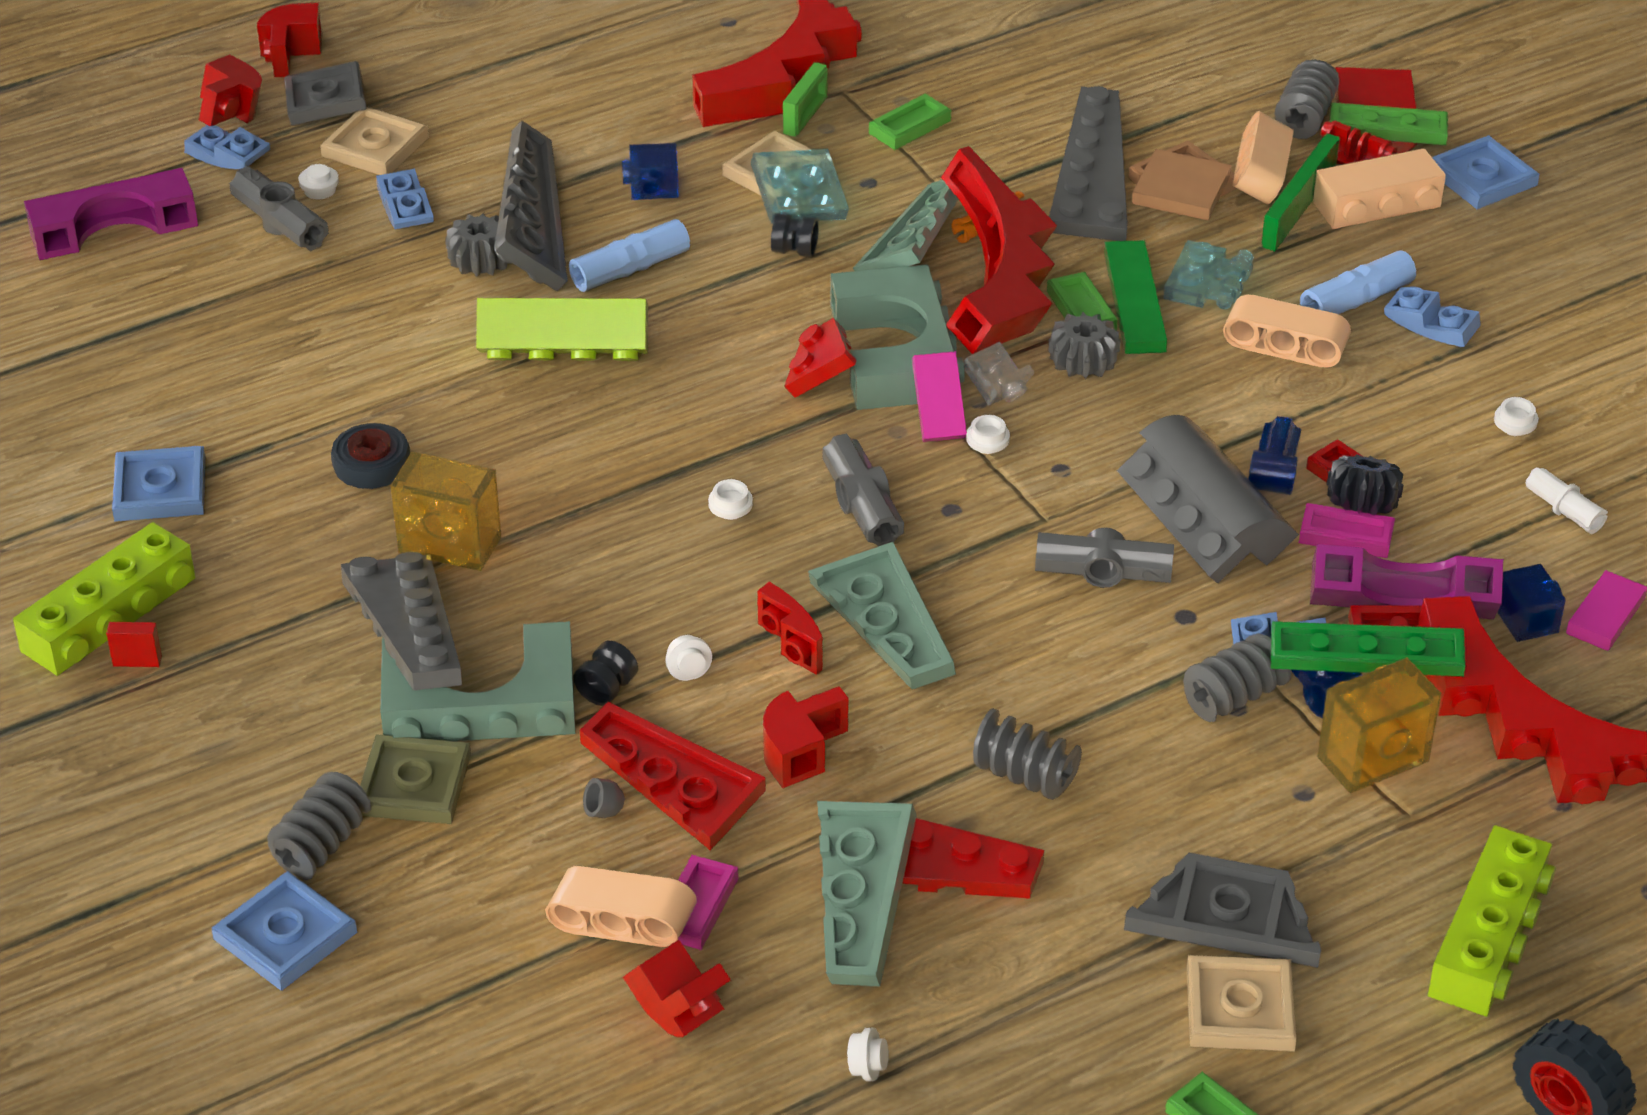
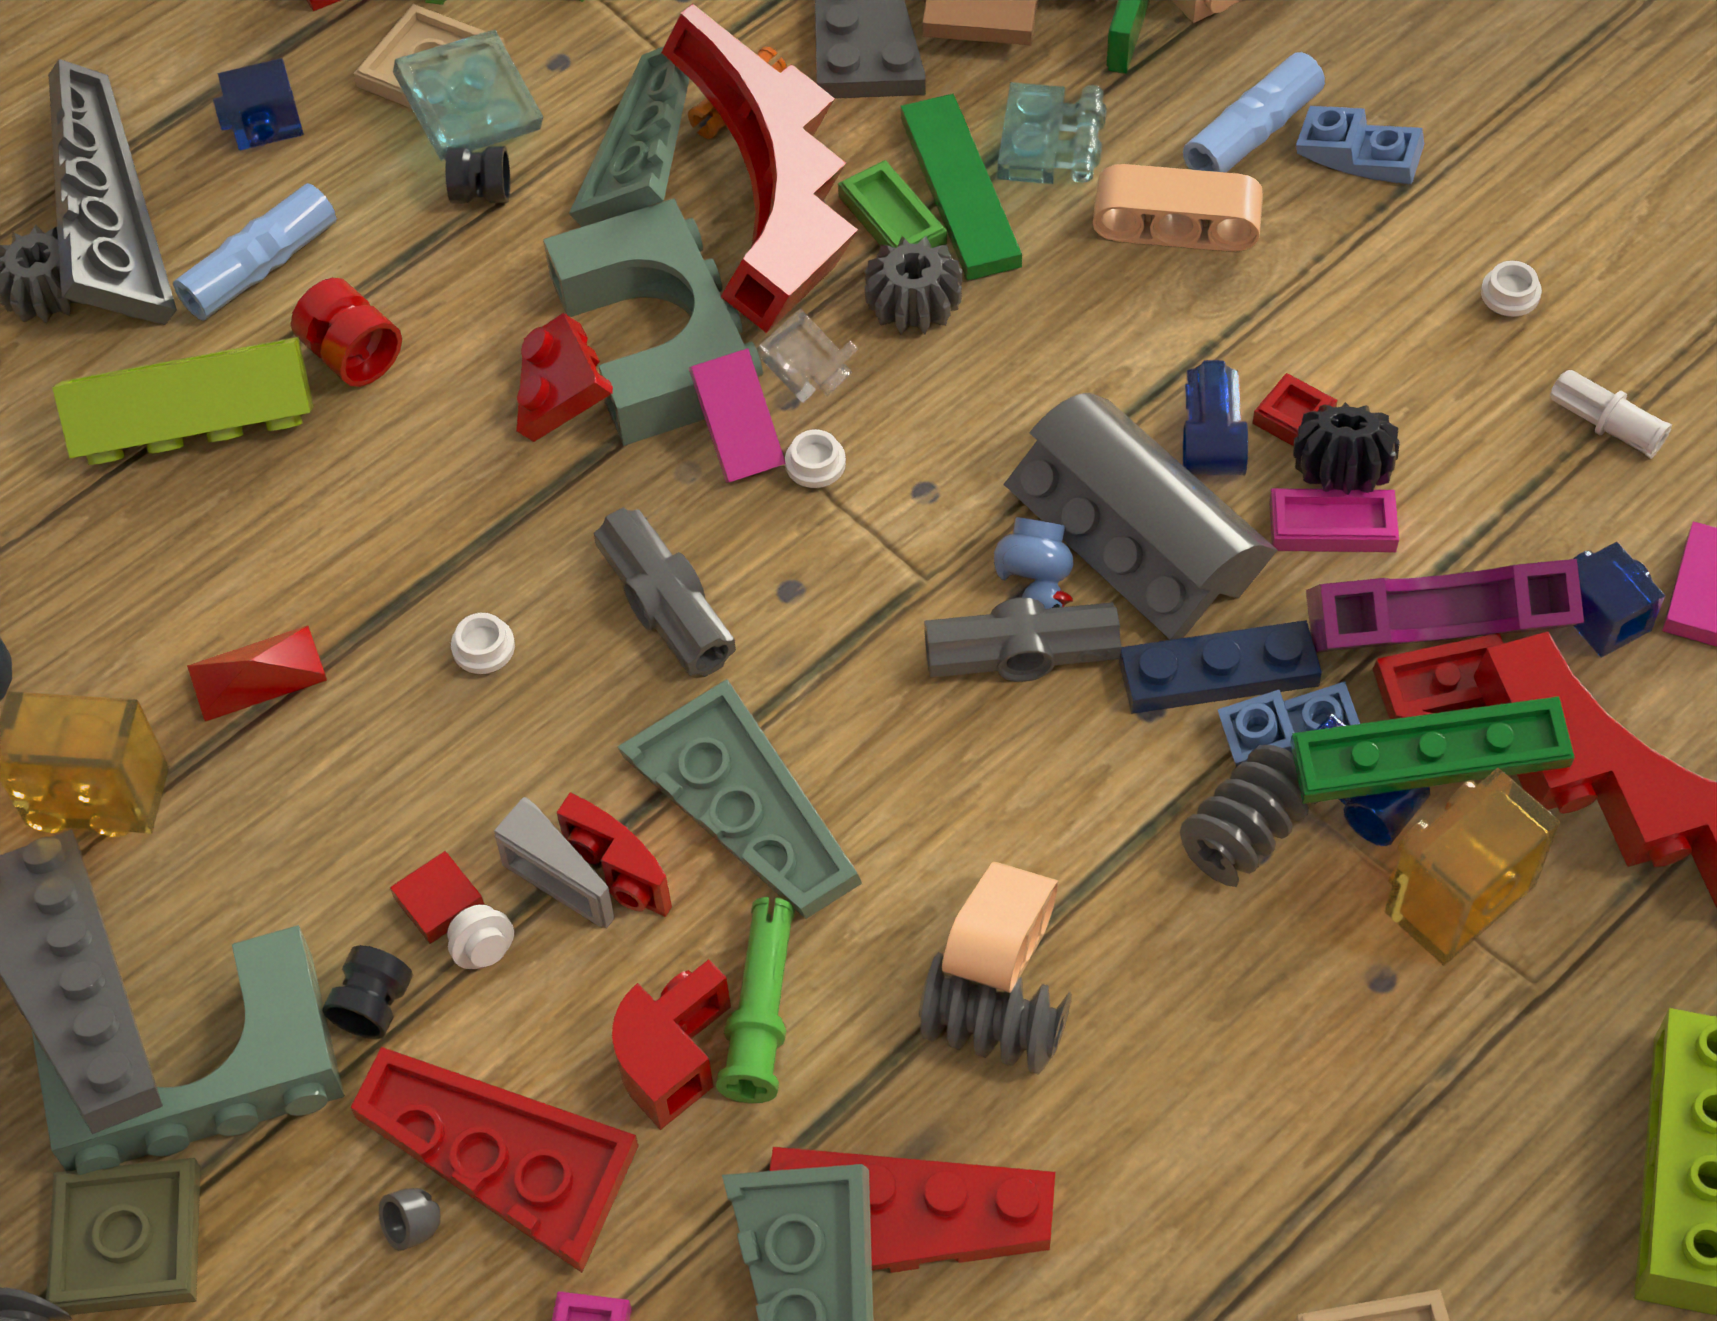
camera: 10 degrees left, 15 degrees up
dark grey wing [1124,853,1321,967] -> none
none -> red slope [187,625,327,722]
none -> red wheel [290,277,403,387]
none -> red tile [390,851,485,944]
none -> light grey slope [494,797,615,929]
none -> bright green pin [716,897,795,1103]
none -> light nougat beam [942,861,1059,993]
none -> medium blue animal [994,517,1073,609]
none -> dark blue plate [1119,620,1322,714]

